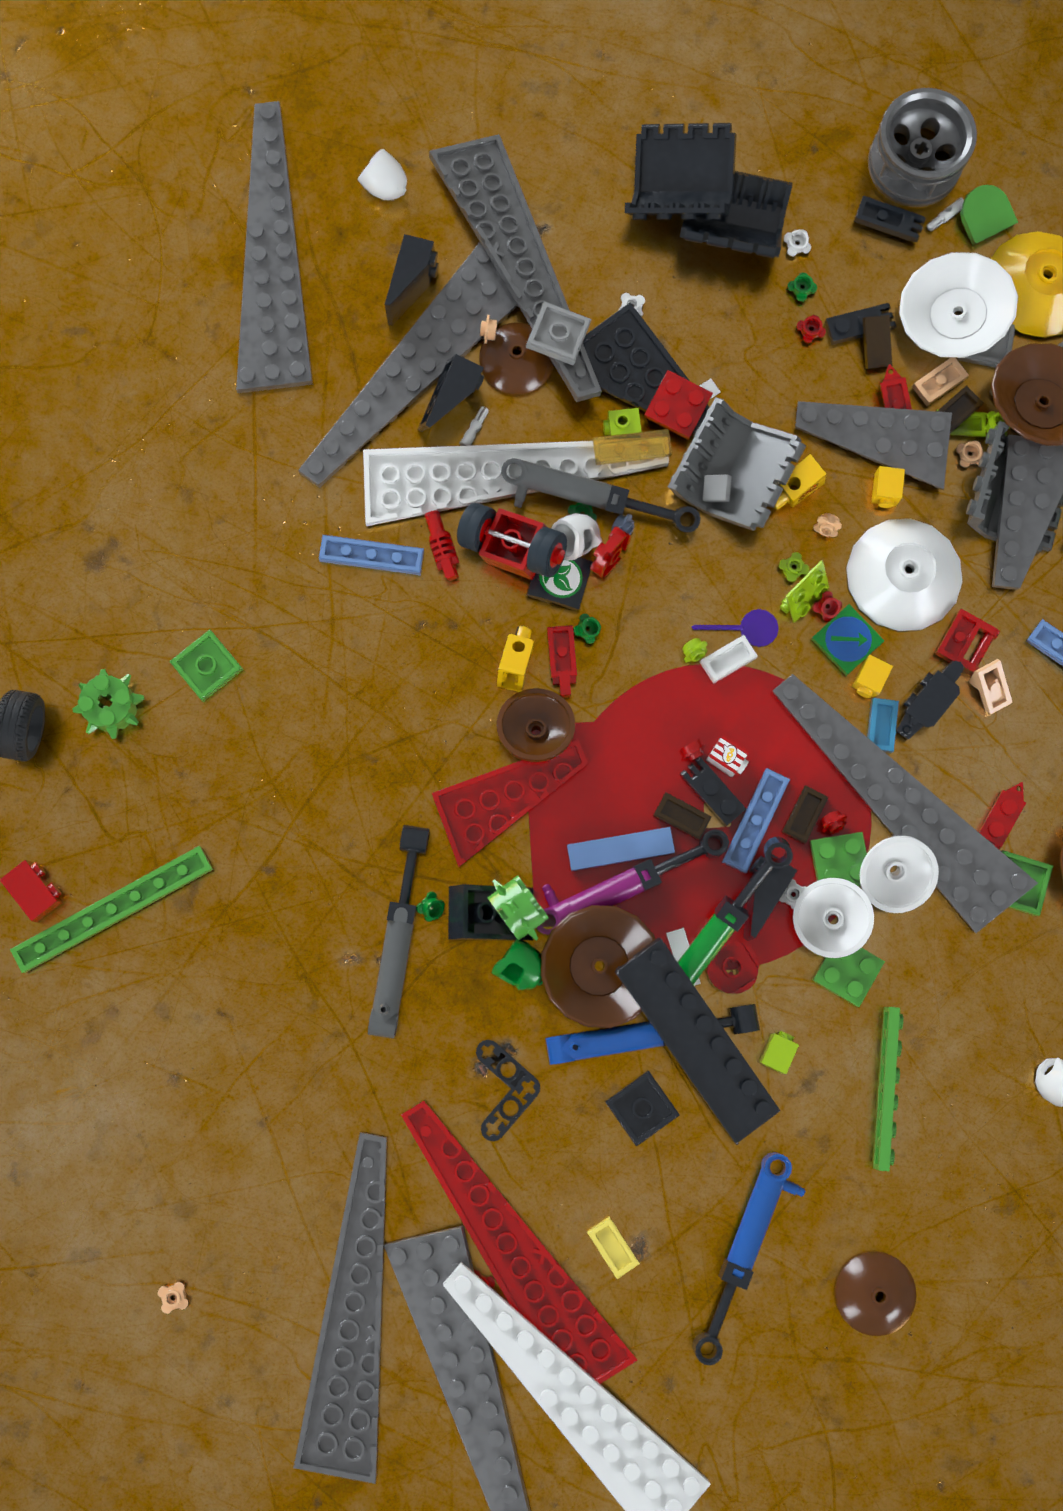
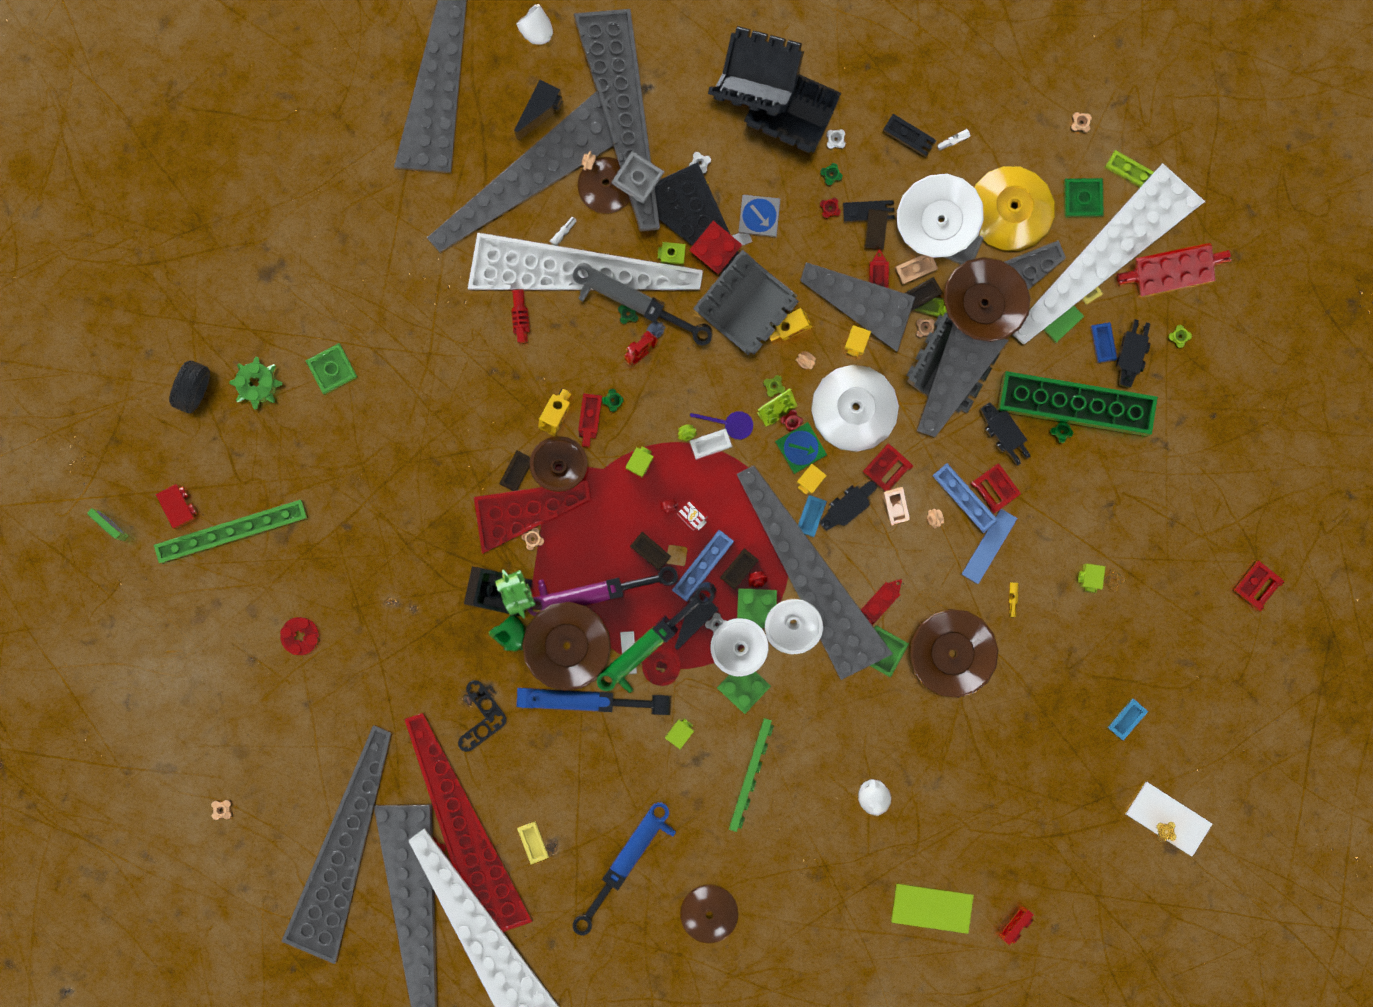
camera: 15 degrees right, 5 degrees up
medium blue tile [319,535,424,575] -> none
dark grey piece [368,825,430,1039] -> none
green plate [416,891,445,922] -> none
black slope [417,354,484,432] -> none
brick [457,503,567,580] -> none
slope [526,557,593,611] -> none
white piece [551,513,603,561] -> none
medium blue tile [567,827,675,871] -> none
clear yellow tile [592,429,672,465] -> none
black tile [605,1070,680,1147] -> none
black plate [614,937,781,1145] -> none
black hinge [680,757,746,827] -> none
light grey tile [703,475,732,502] -> none
flat silver wheel [868,88,977,207] -> none
bright green tile [960,185,1018,245] -> none
none -> red plate [280,617,320,655]
none -> dark brown tile [499,450,530,491]
none -> light nougat plate [522,528,544,550]
none -> lime brick [625,447,654,478]
none -> tile [739,195,780,237]
none -> light nougat plate [927,509,944,528]

